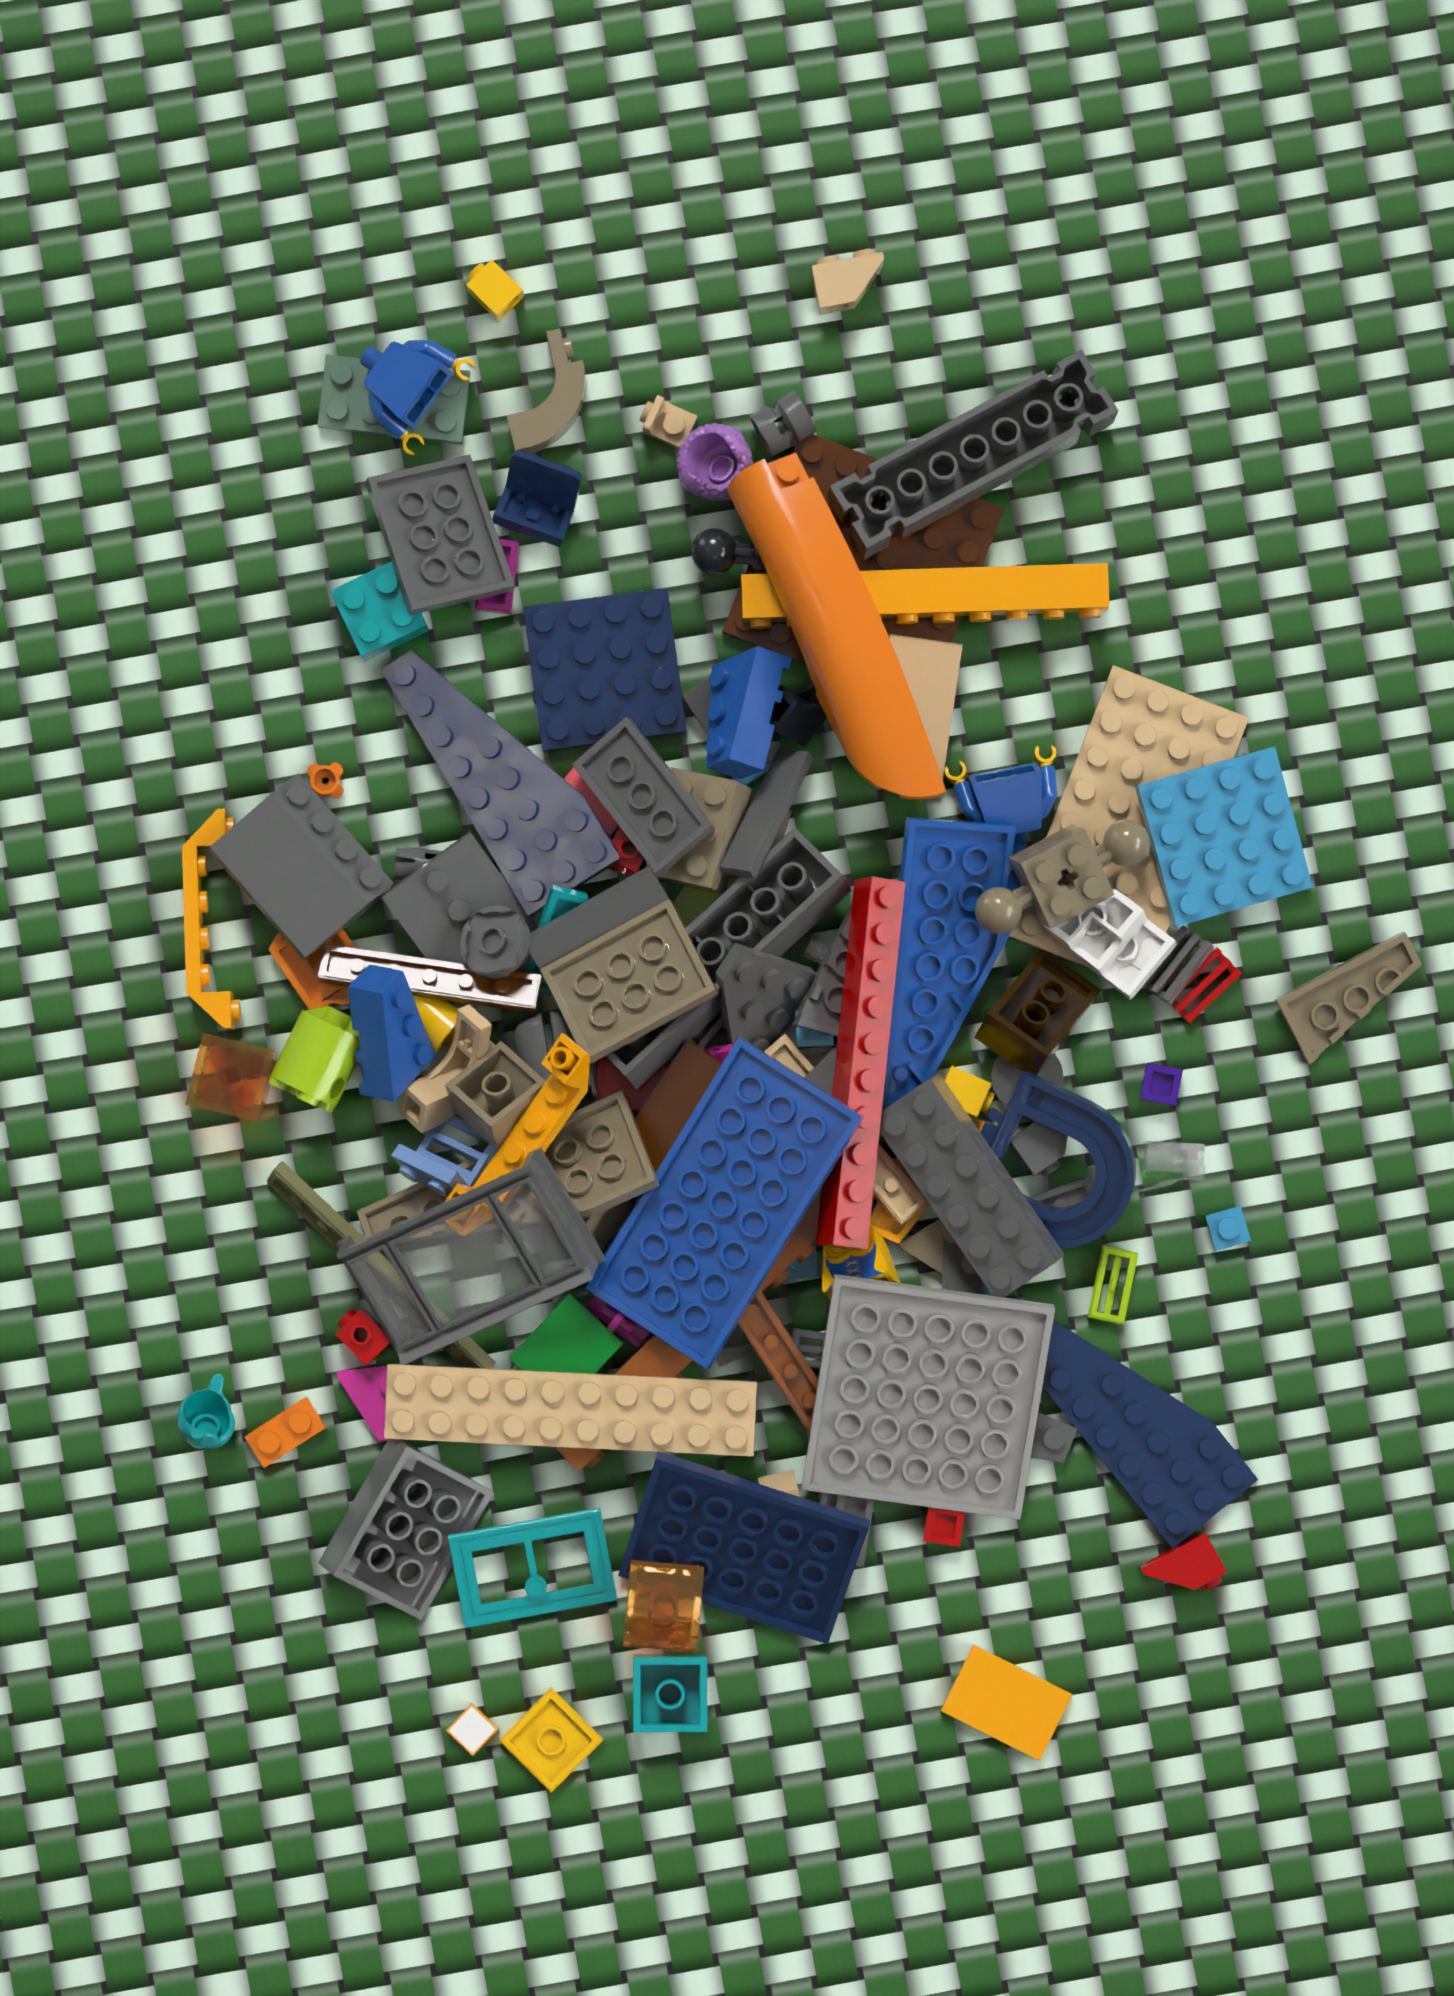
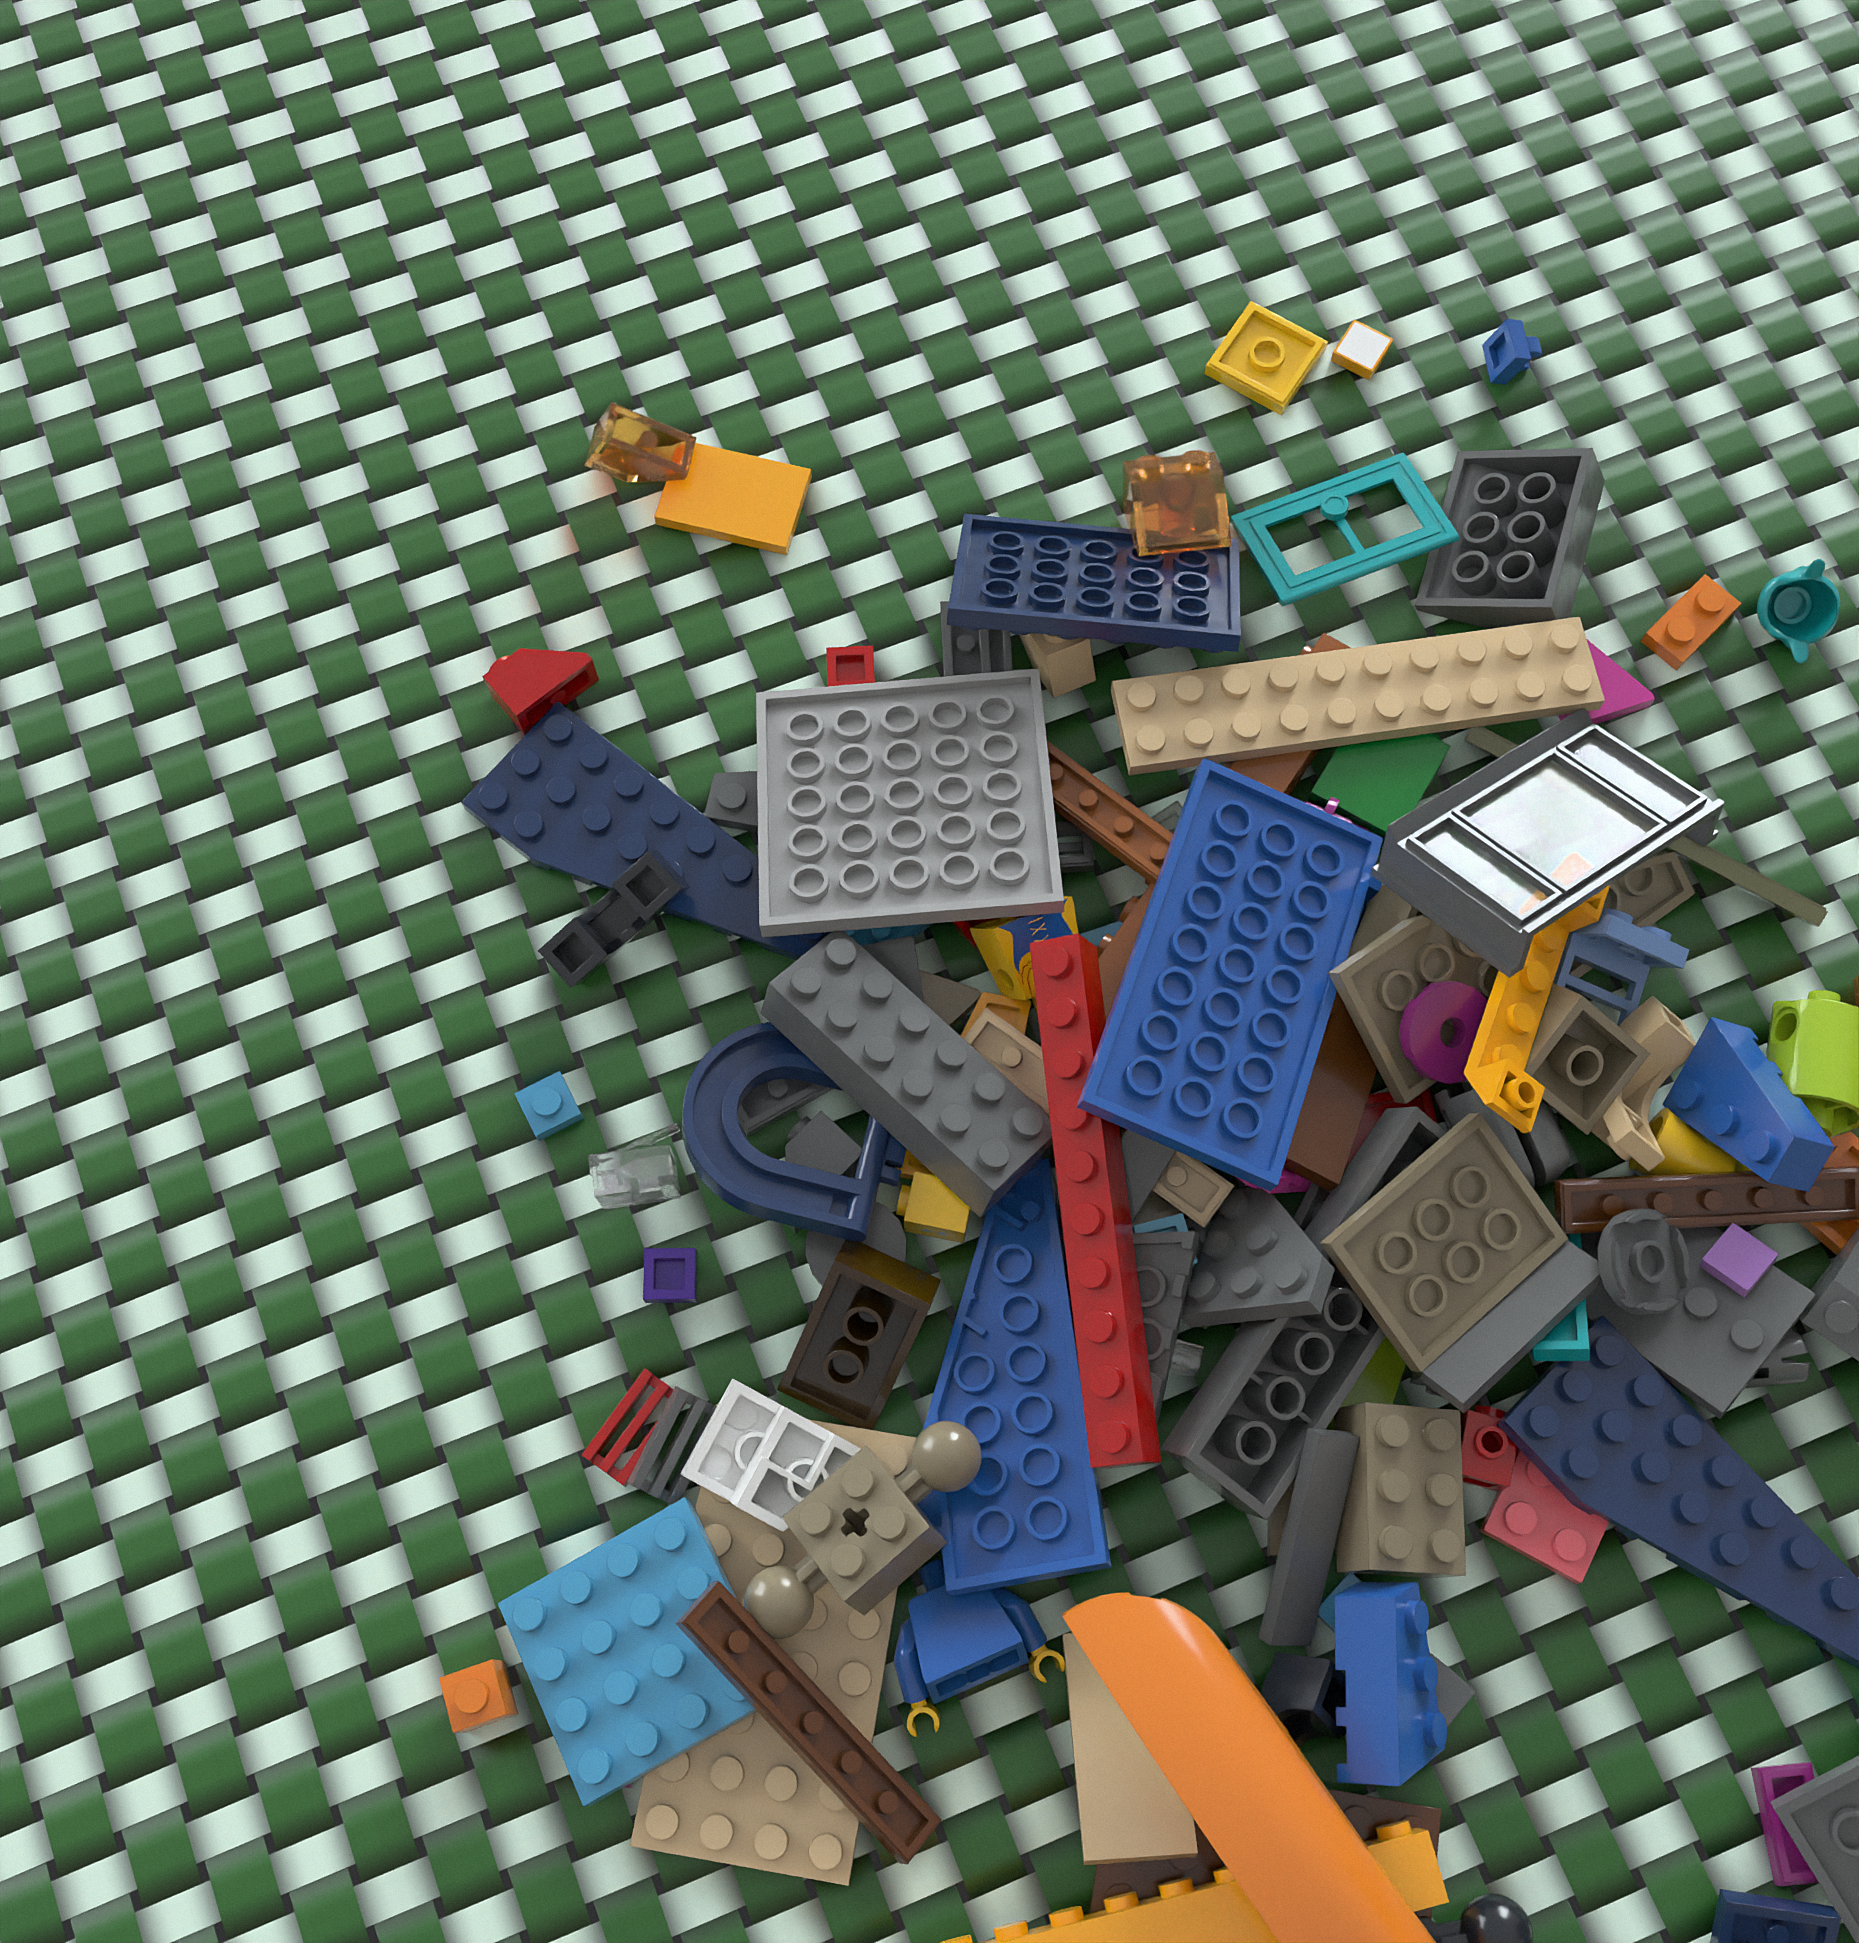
camera: 170 degrees right, 15 degrees down
red brick [335,1308,391,1366] -> none
dark blue plate [523,588,687,752] -> none
dark grey plate [572,717,716,875] -> none
teal brick [633,1654,708,1732] -> none
lime tile [1087,1245,1138,1325] -> none
dark tan wing [1274,931,1422,1065] -> none
none -> orange brick [439,1659,519,1733]
none -> black arch [538,850,690,988]
none -> clear orange slope [585,402,697,482]
none -> reddish brown tile [675,1581,942,1864]
none -> magenta tile [1399,981,1488,1084]
none -> blue tile [1482,319,1543,385]
none -> medium lavender tile [1700,1223,1779,1298]

